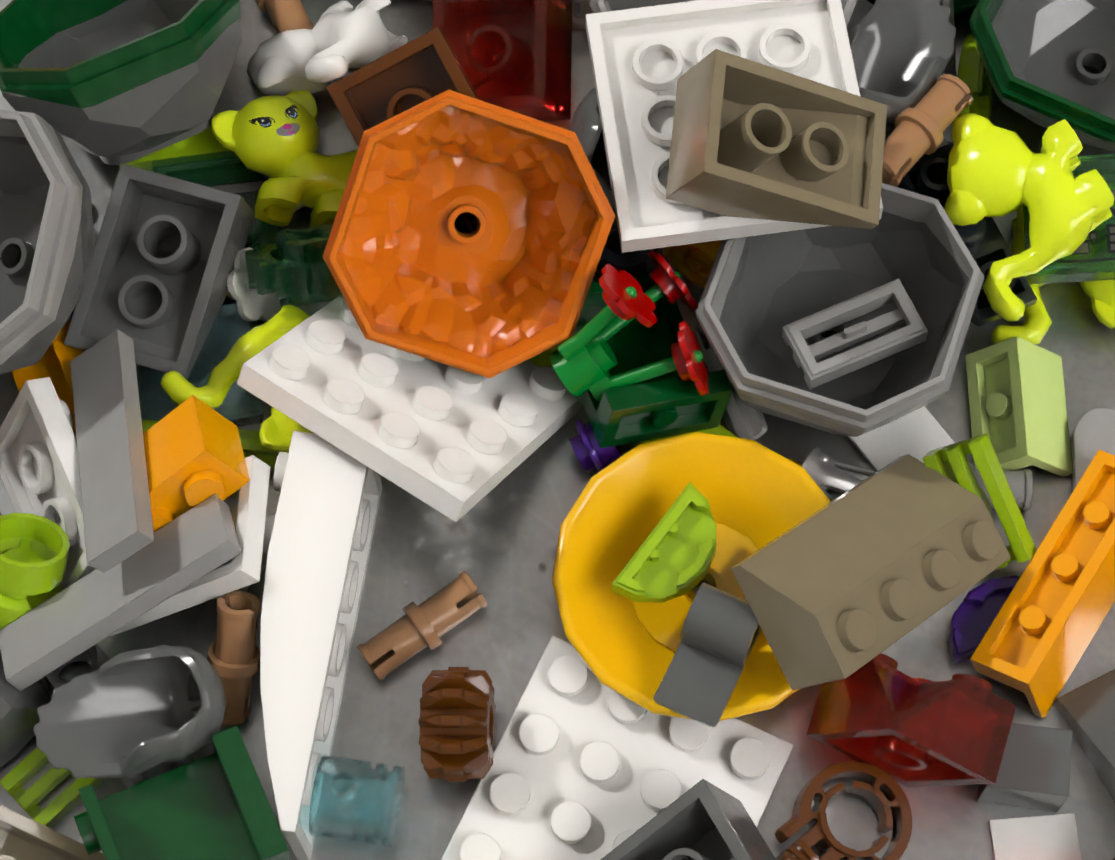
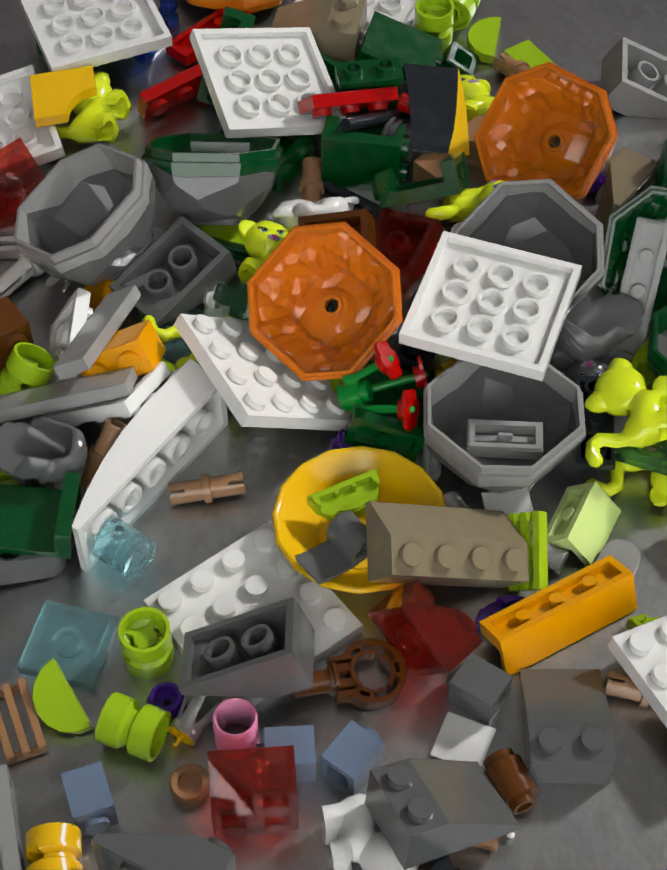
camera: 25 degrees right, 15 degrees down
reddish brown gear [418,667,496,782] -> none
dark tan slope [666,49,887,229] -> none
medium nougat pin [882,74,973,187] -> none

